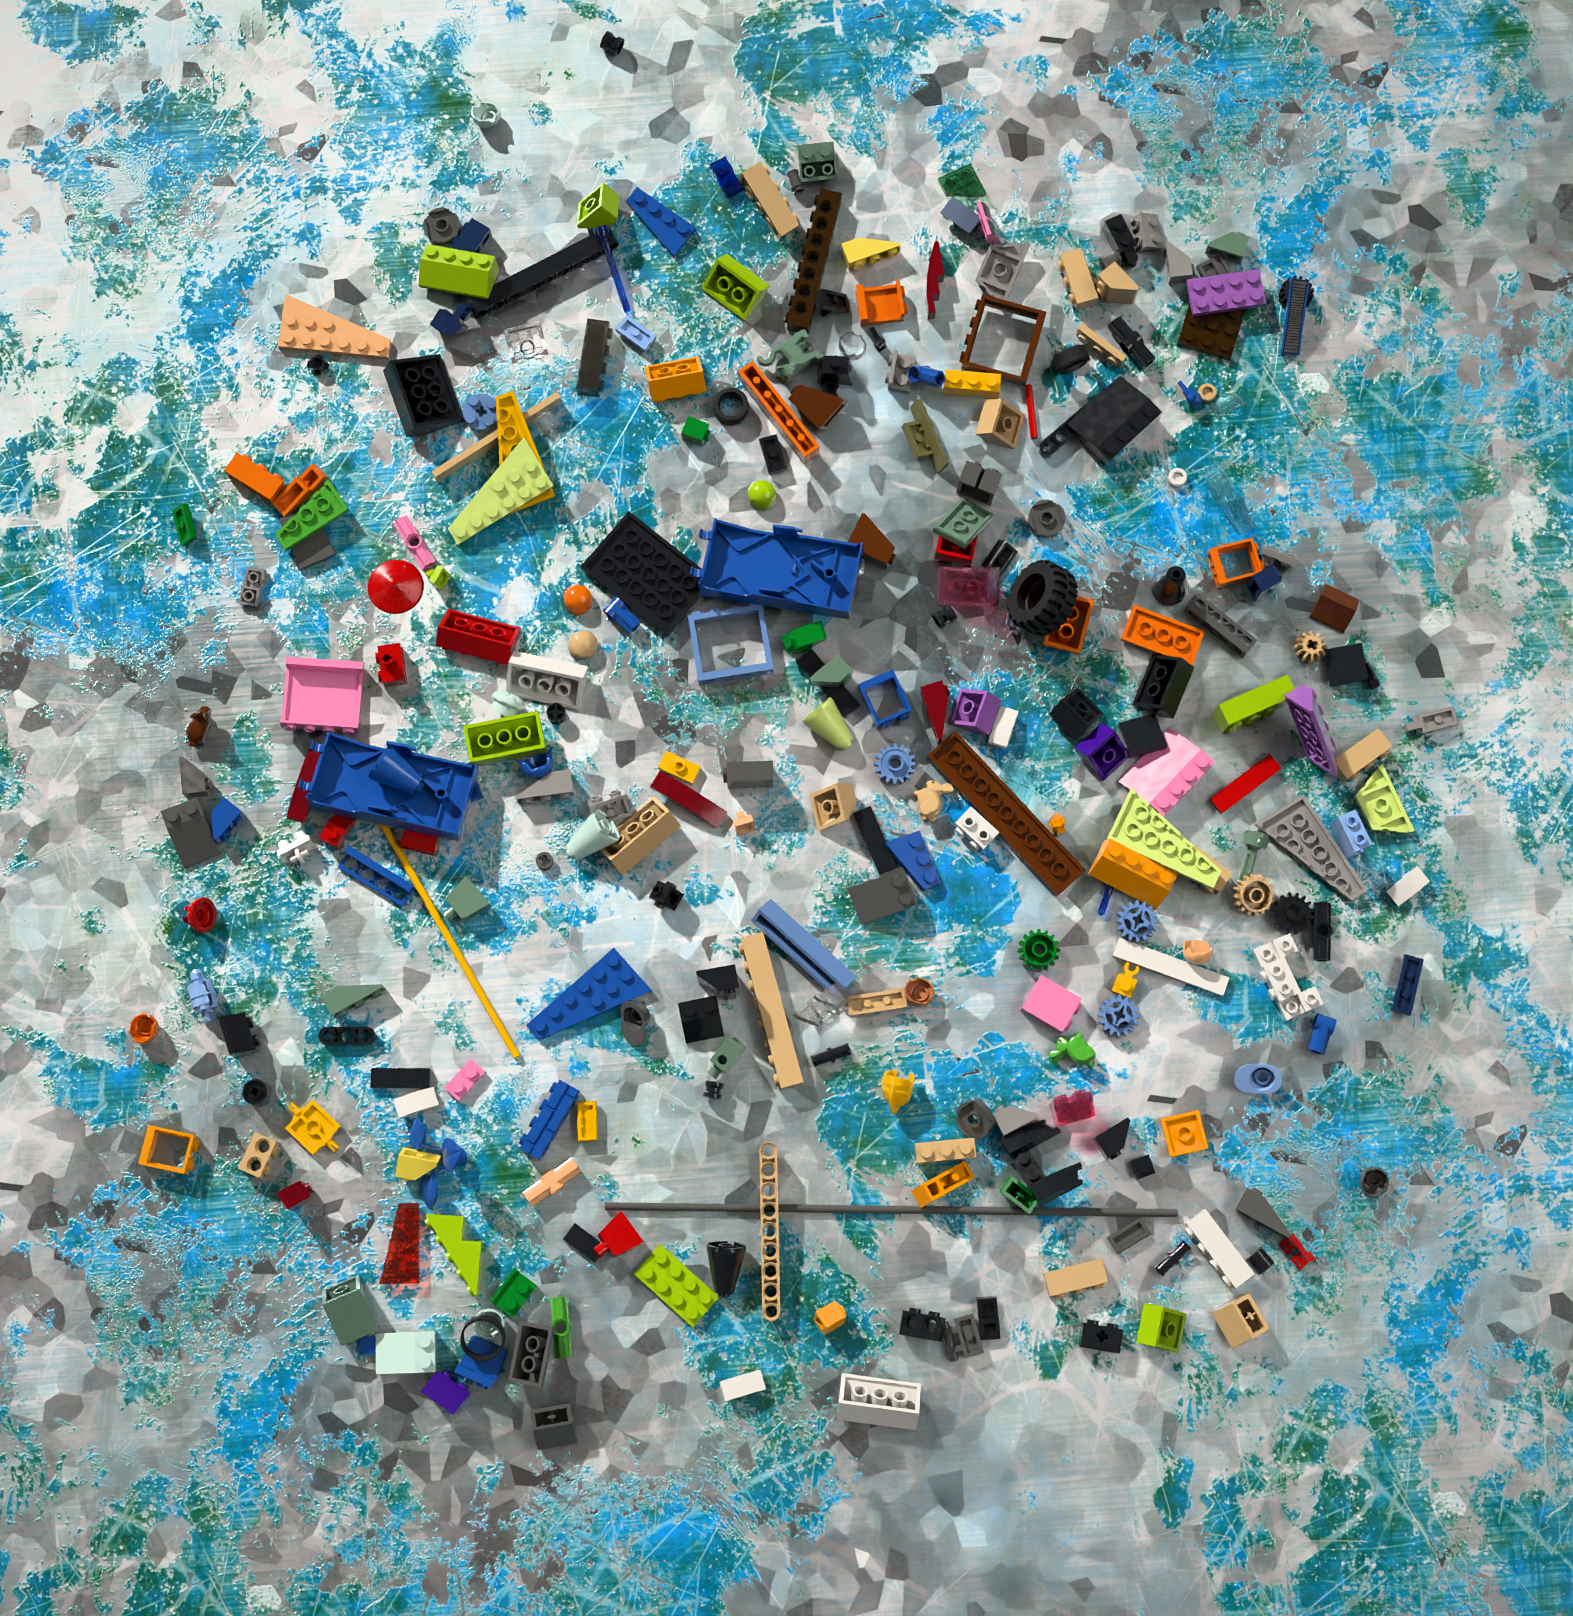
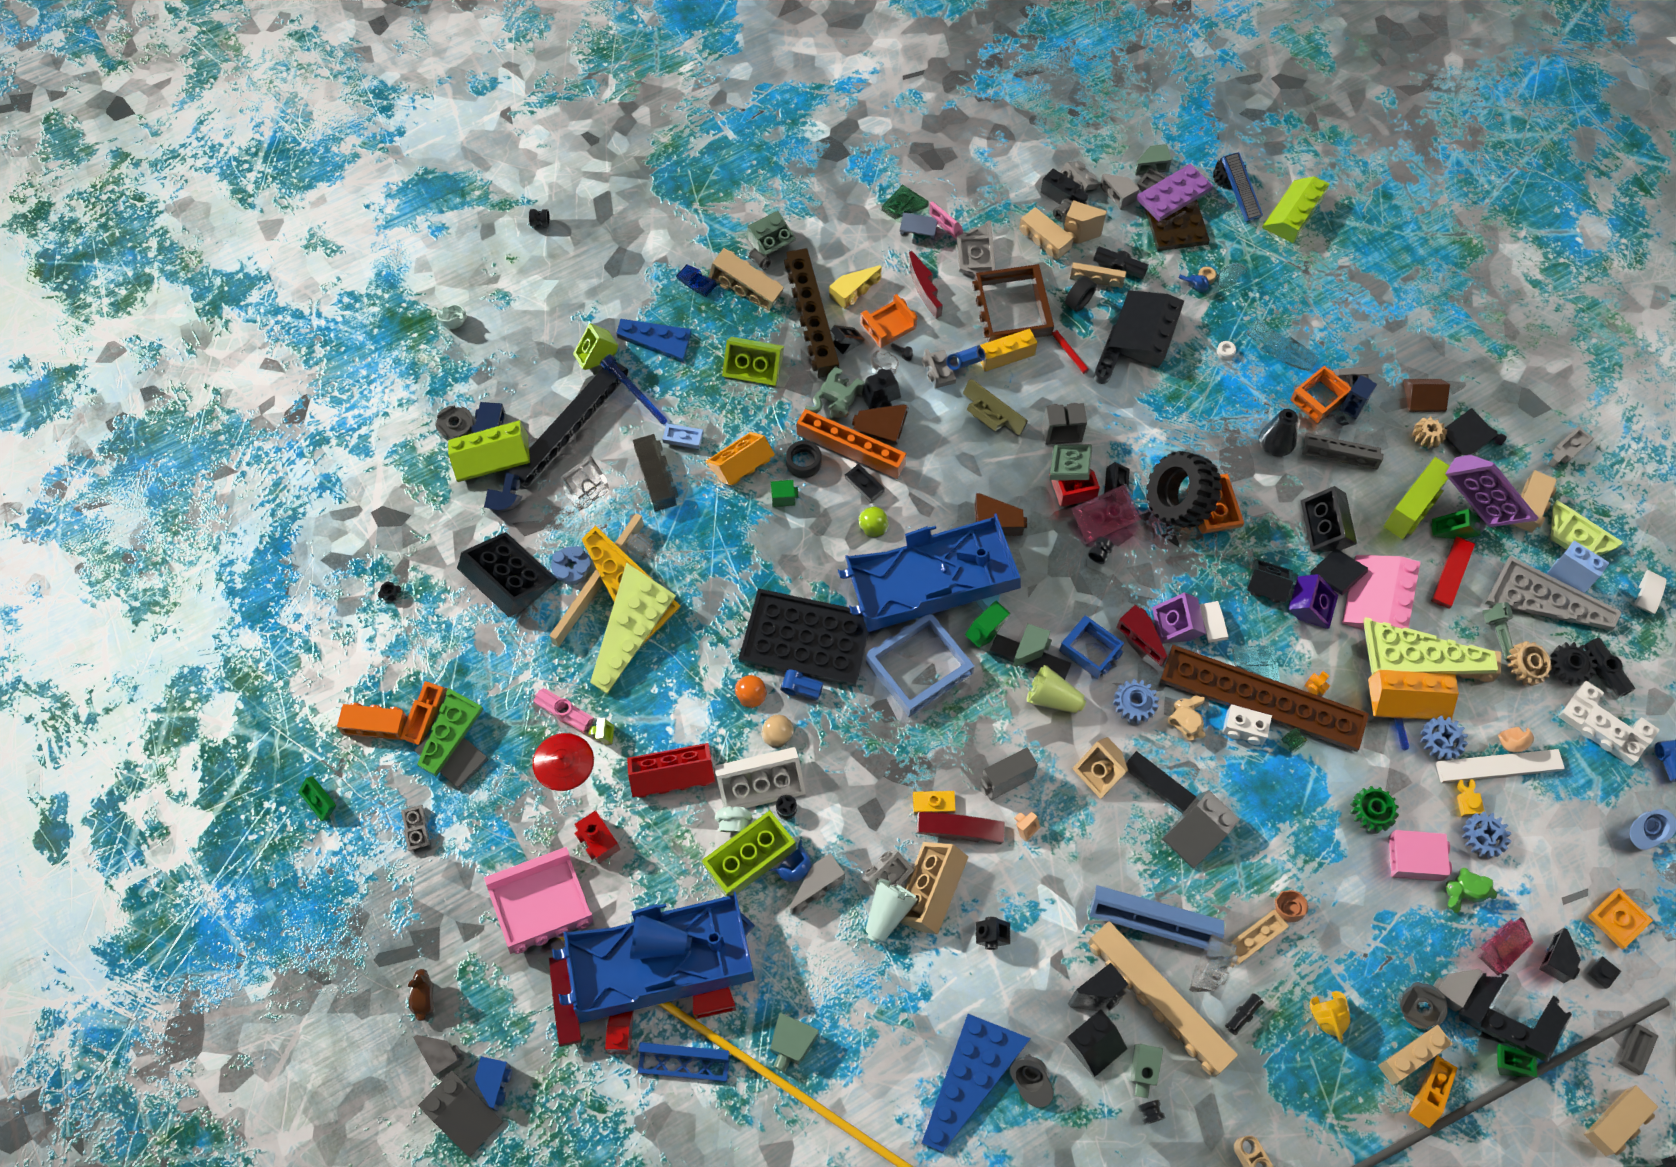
camera: 25 degrees left, 15 degrees down
white hips [277,831,316,864] -> none
light nougat wing [278,294,391,359] -> none
dark grey bush [536,852,553,871] -> none
blue wing [883,831,941,891] -> none
tan slope [975,399,1025,449] -> none
dark grey plate [1028,499,1066,538] -> none
orange plate [1120,605,1205,665] -> none
none -> lime slope [1262,176,1330,243]
none -> clear green wheel [1281,728,1308,753]
none -> green slope [1432,509,1481,539]

